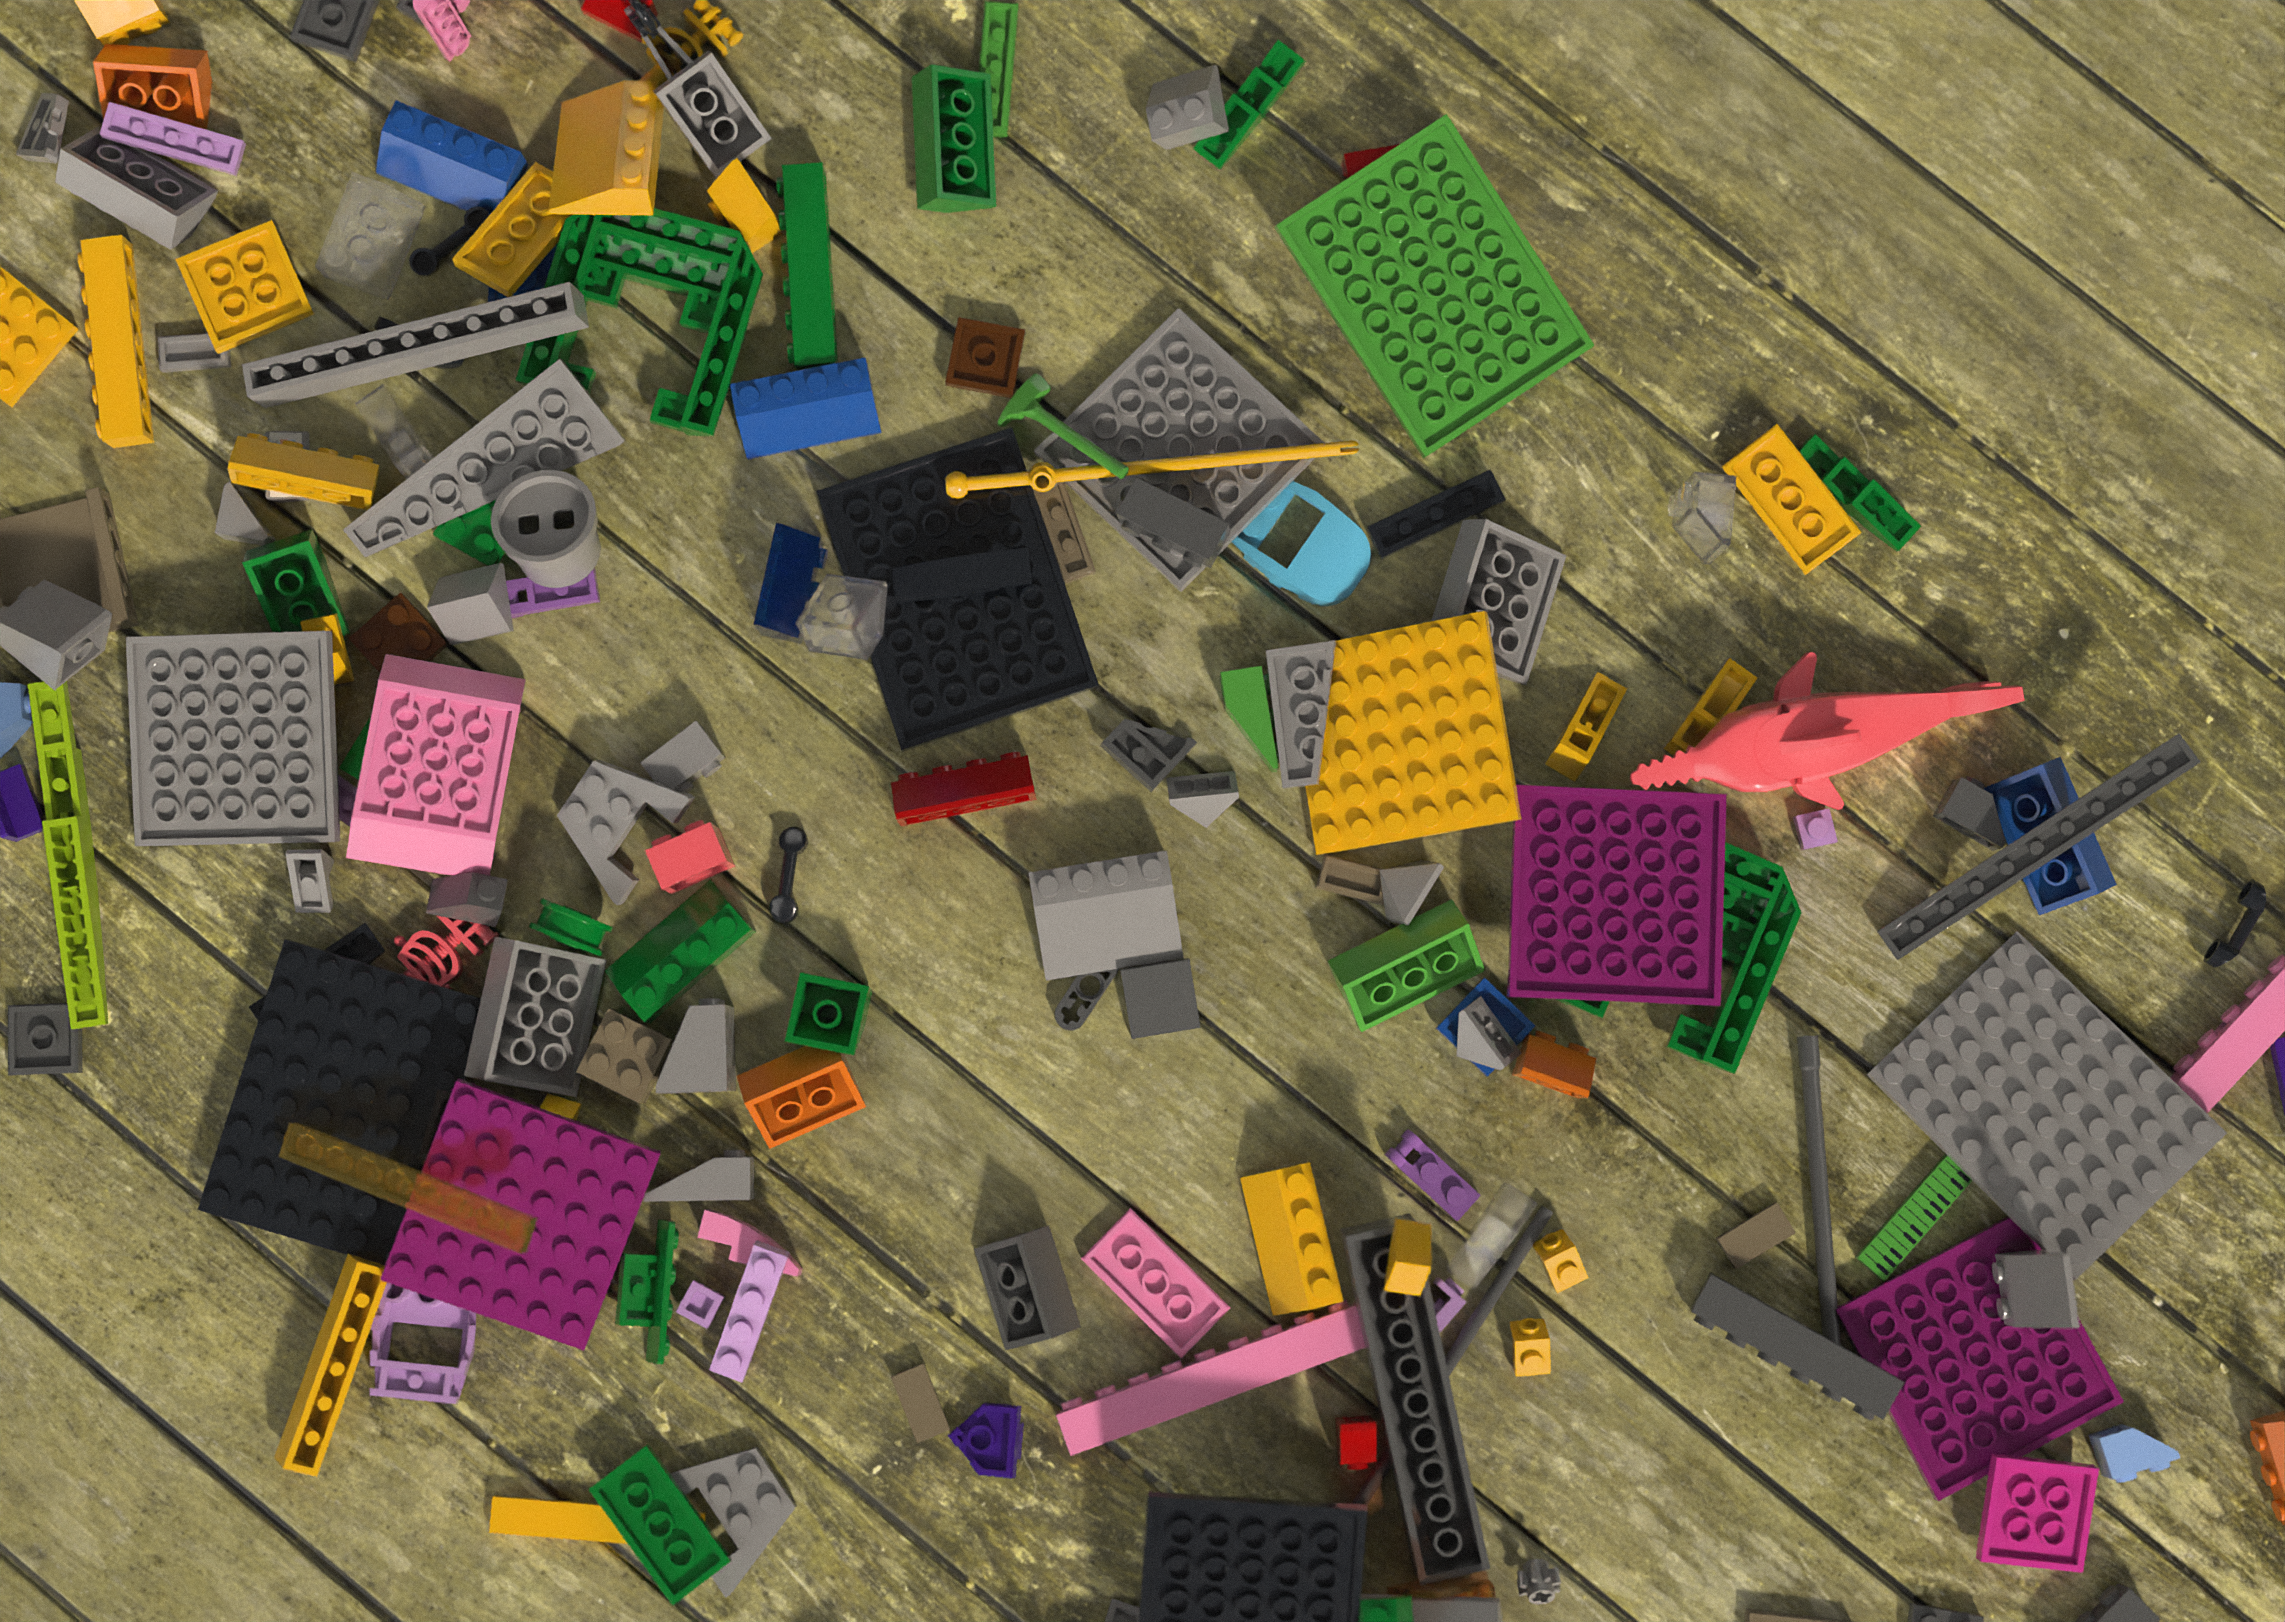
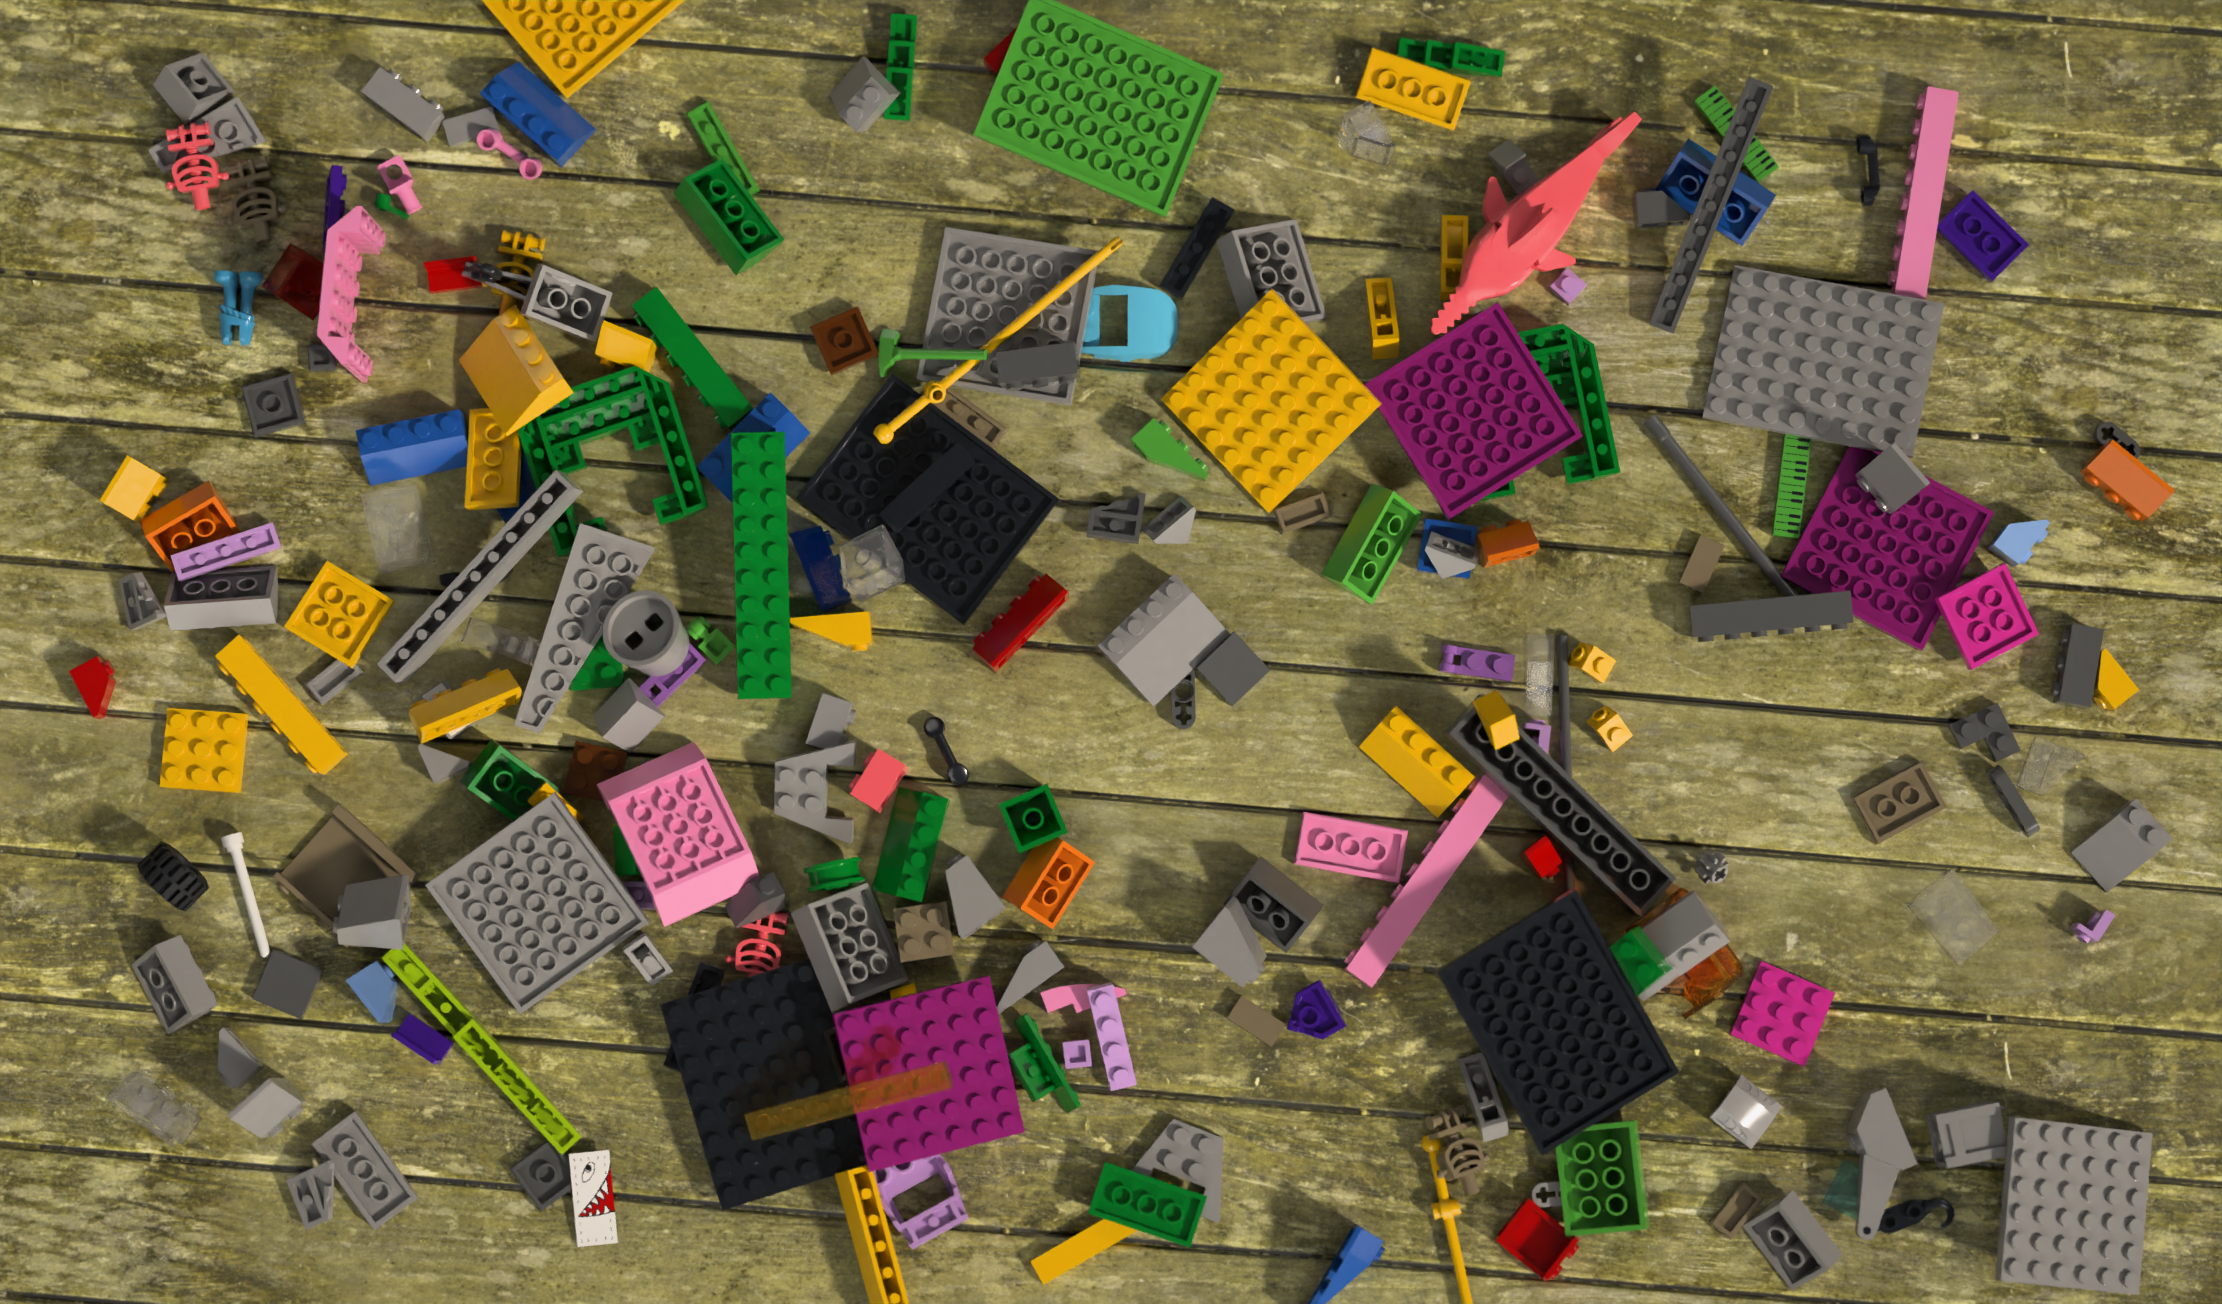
camera: 30 degrees left, 0 degrees up
black bar [409,206,490,276] -> none
light grey wing [1266,641,1336,789] -> none
light grey slope [1380,860,1444,925] -> none
none -> white sticker [569,1150,618,1247]
none -> bright green plate [686,615,736,665]
none -> green brick [730,432,792,699]
none -> yellow slope [790,611,873,652]
none -> light grey slope [1193,896,1267,988]
none -> light grey slope [1487,139,1539,196]
none -> bright green tile [1693,85,1779,183]

